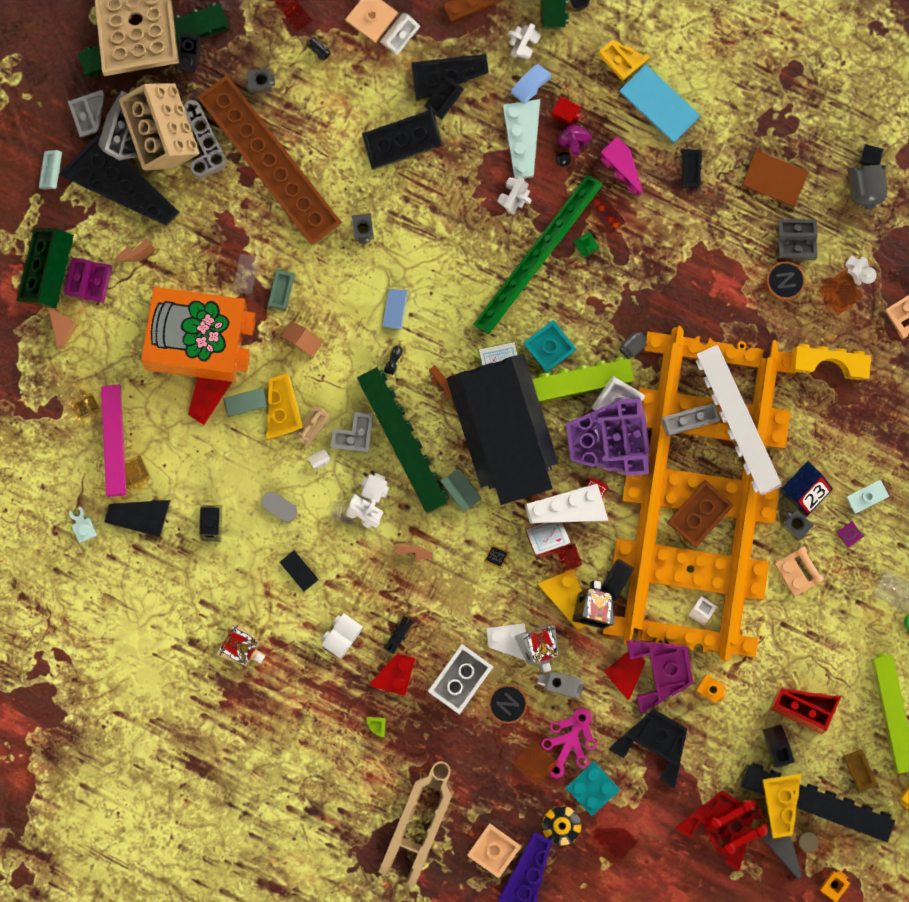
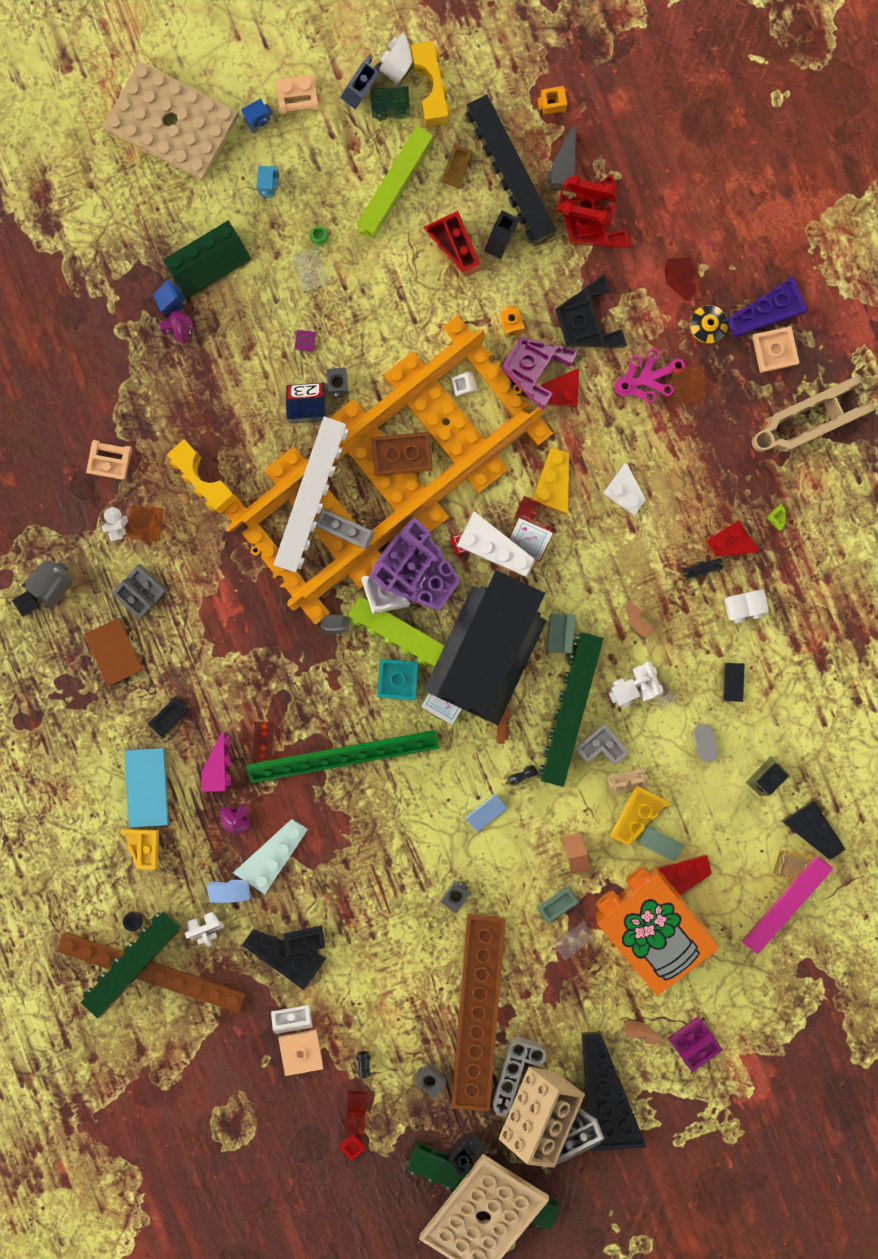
camera: 140 degrees left, 5 degrees up
dark green slope [16,228,74,308] -> none
light aqua plate [39,150,62,190] -> none
nougat slope [49,309,78,349] -> none
light grey wing [68,90,104,138] -> none
light aqua plate [69,507,98,543] -> none
clear yellow slope [71,393,100,420] -> none
torso [217,622,266,666] -> none
white slope [308,449,331,470] -> none
black tile [362,109,444,170] -> none
white brick [428,644,493,714] -> none
slope [484,544,510,570] -> none
black tile [489,685,527,724] -> none
white hips [498,177,532,215] -> none
torso [515,625,558,673] -> none
light grey torso [537,671,585,700] -> none
red brick [551,96,582,126] -> none
black hinge [555,152,571,167] -> none
teal plate [565,761,620,816] -> none
green tile [573,232,599,258] -> none
torso [573,581,614,629] -> none
black tile [601,558,635,601] -> none
yellow wing [762,774,802,838] -> none
black tile [766,262,805,300] -> none
light nougat plate [774,546,824,597] -> none
dark tan tile [798,832,818,852] -> none
light aqua plate [846,480,889,514] -> none

